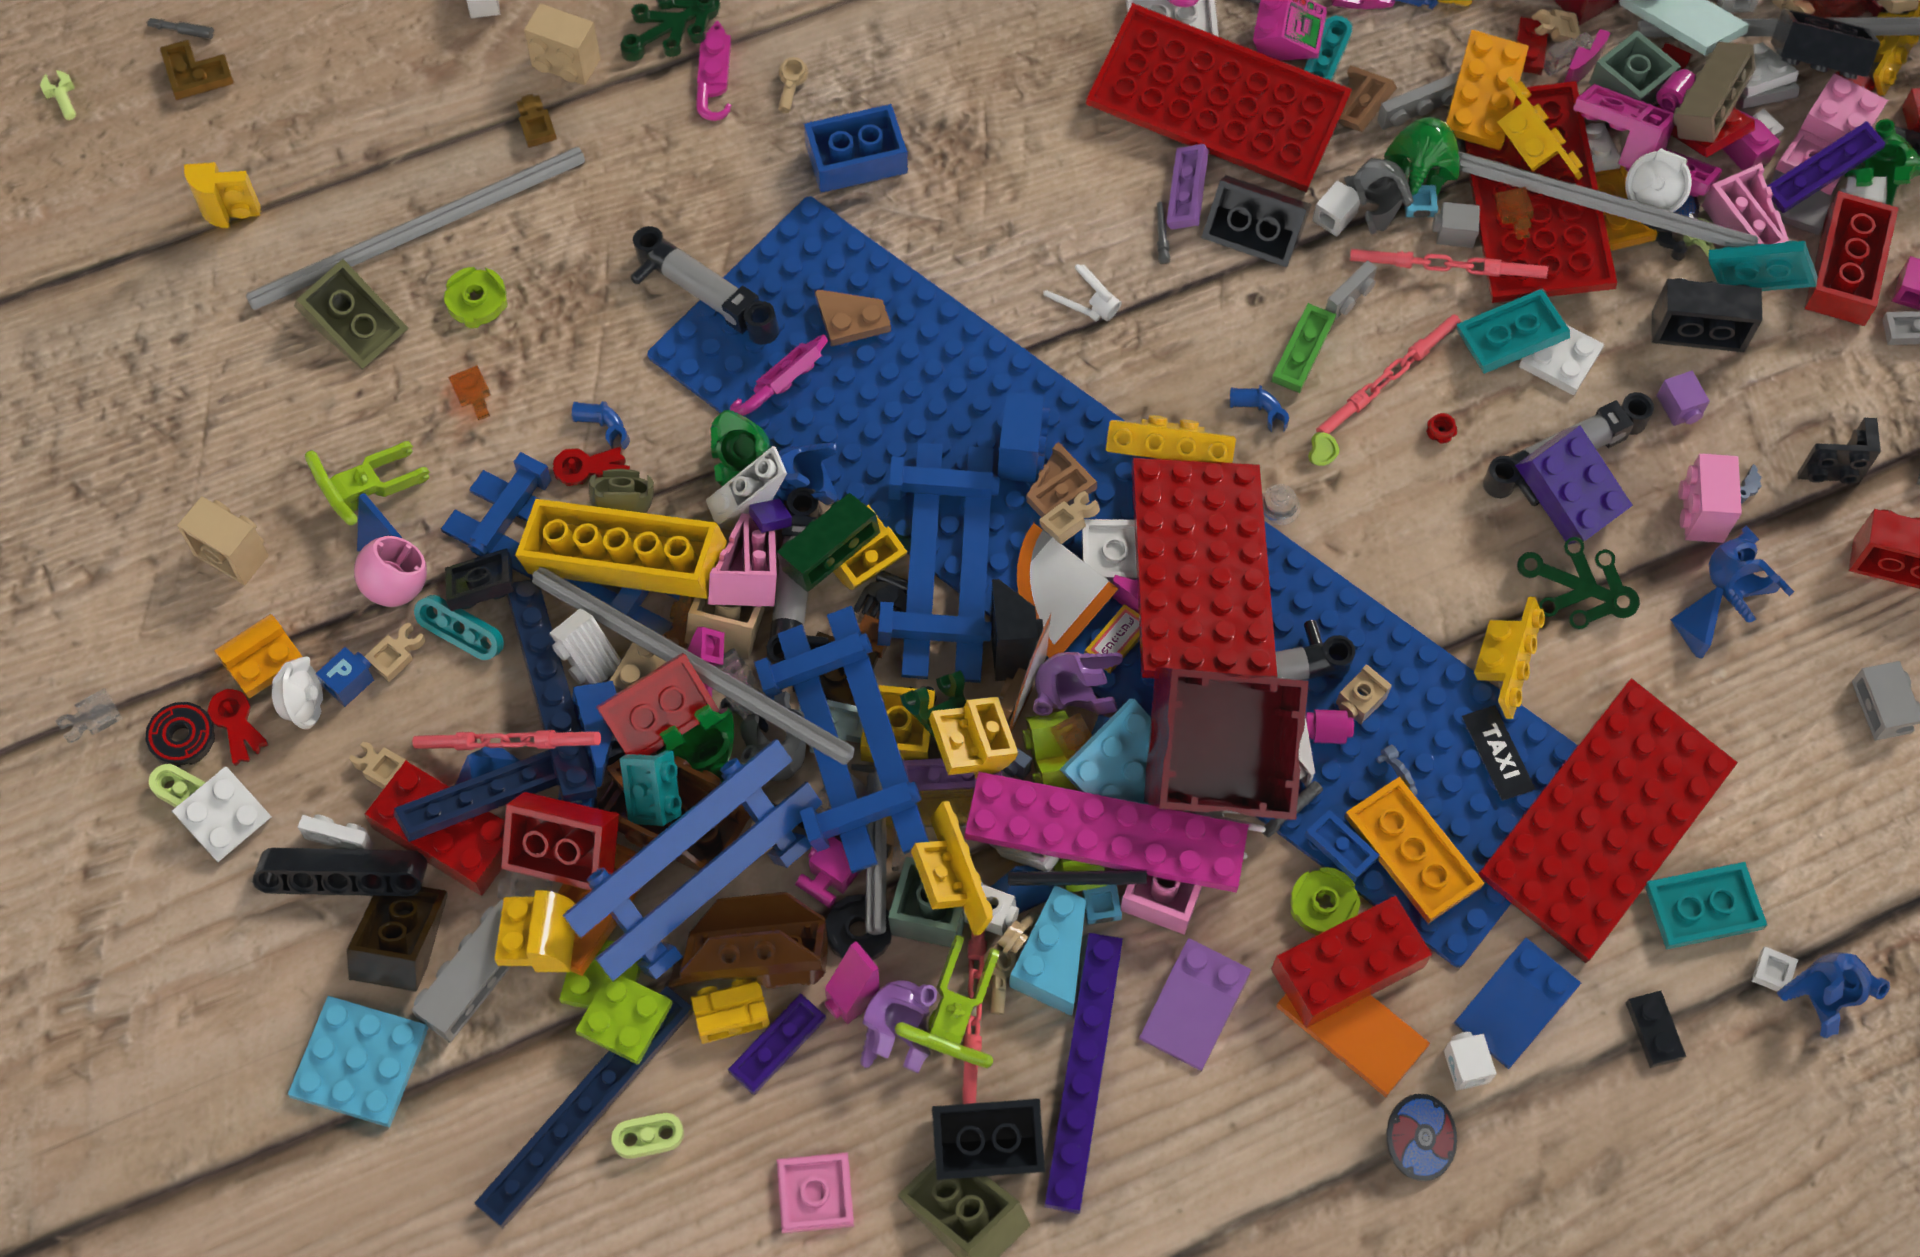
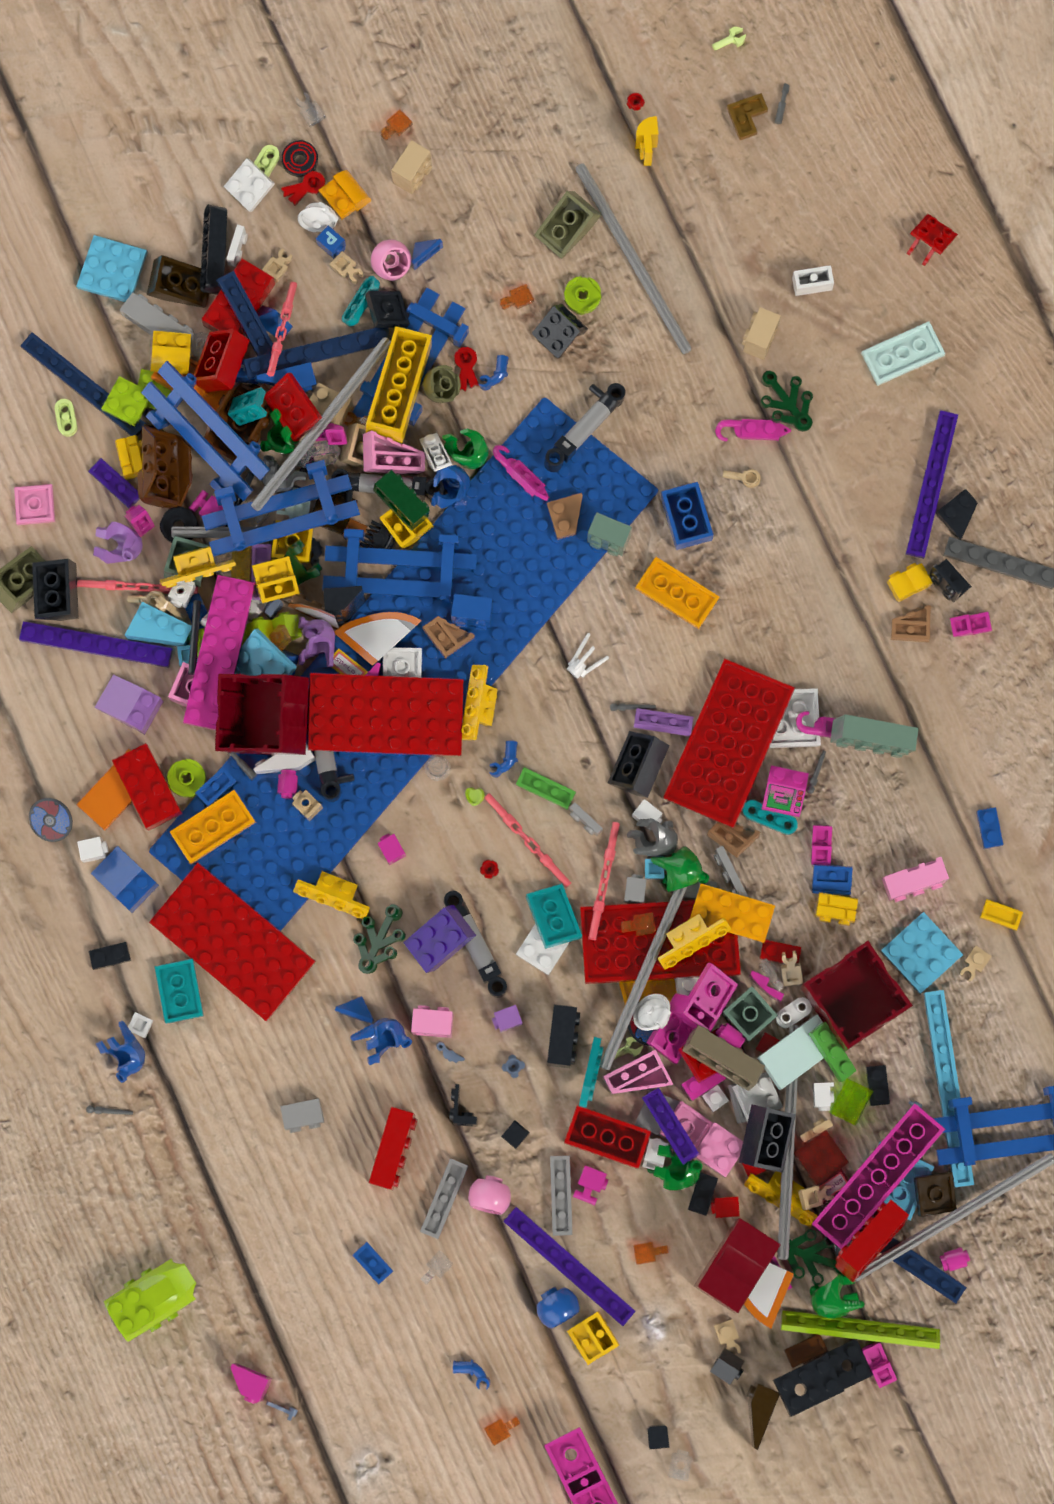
camera: 95 degrees right, 15 degrees up
lime piece [305,441,430,526] -> none
pearl gold plate [516,93,557,148] -> none
white brick [550,608,622,685] -> none
dark purple tile [749,499,792,533] -> none
lime piece [894,935,999,1068] -> none
tan plate [1039,491,1100,544] -> none
sand blue piece [1376,744,1418,795] -> none
black sticker [1462,705,1536,801] -> none
none -> dark pink brick [377,833,406,865]
none -> clear orange plate [381,109,413,141]
none -> black piece [501,1120,530,1149]
none -> sand blue plate [502,1055,525,1078]
none -> black bracket [532,304,588,358]
none -> sand green brick [587,513,632,557]
none -> red plate [627,93,645,111]
none -> light orange plate [635,557,720,629]
none -> white plate [776,997,812,1028]

